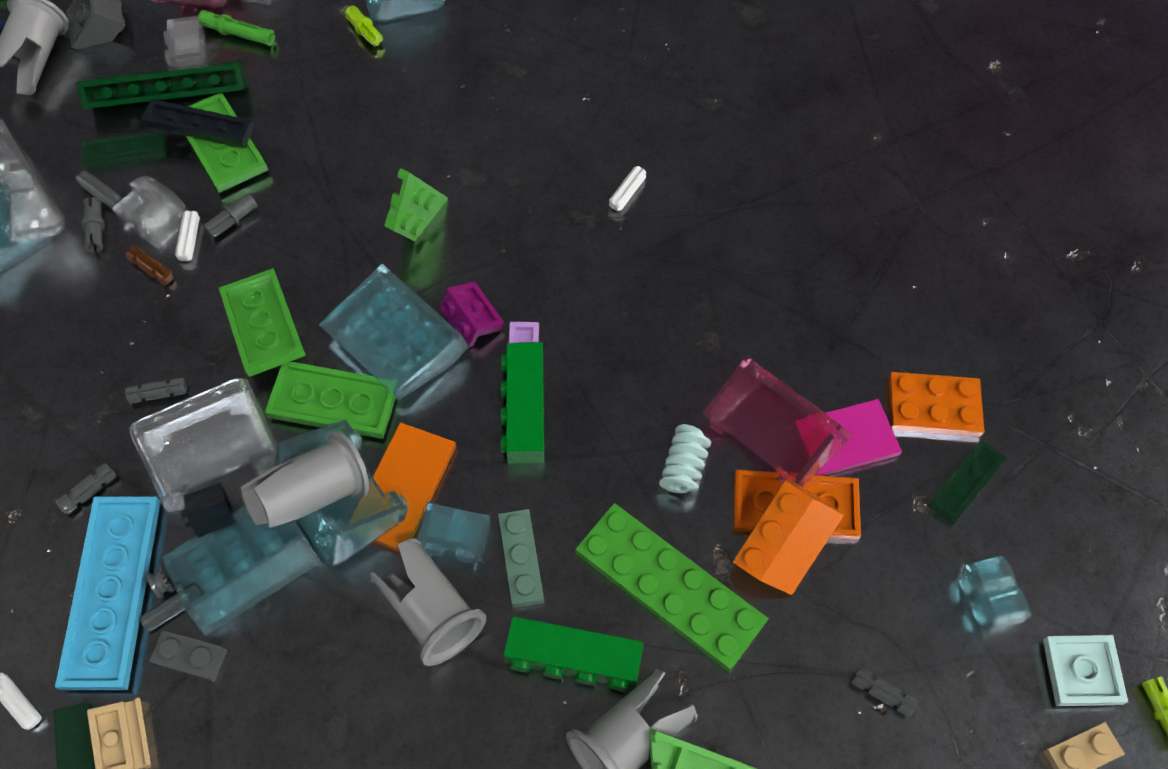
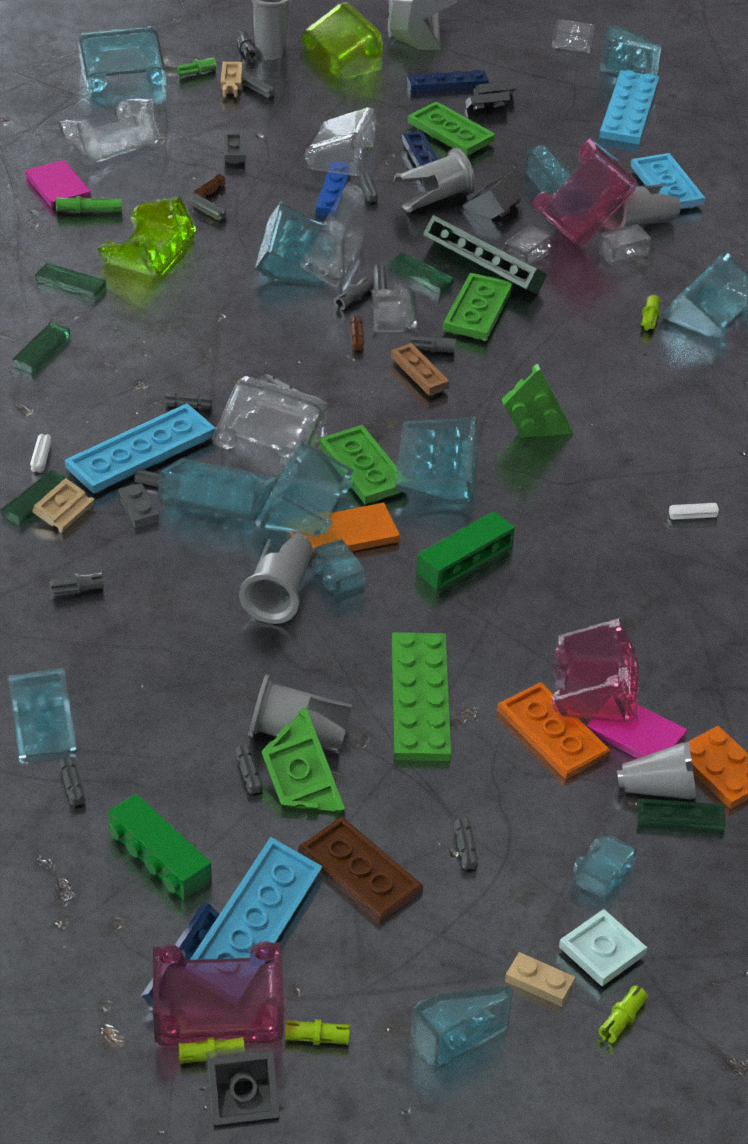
camera: 50 degrees right, 20 degrees down
black plate [141,99,254,148] -> none
dark grey bush [145,566,175,599] -> none
white axle [175,210,200,261] -> none
black brick [181,482,235,538] -> none
bright green pin [198,10,275,46] -> none
bright green plate [219,268,306,377] -> none
light grey piece [240,430,369,528] -> none
magenta bracket [439,282,504,348] -> none
sand green plate [498,509,544,608] -> none
green brick [504,617,644,692] -> none
lavender plate [509,322,539,343] -> none
light aqua piece [659,424,711,493] -> none
orange slope [733,479,845,595] -> none
none -> medium nougat plate [391,343,449,395]
none -> light grey cone [617,742,697,799]

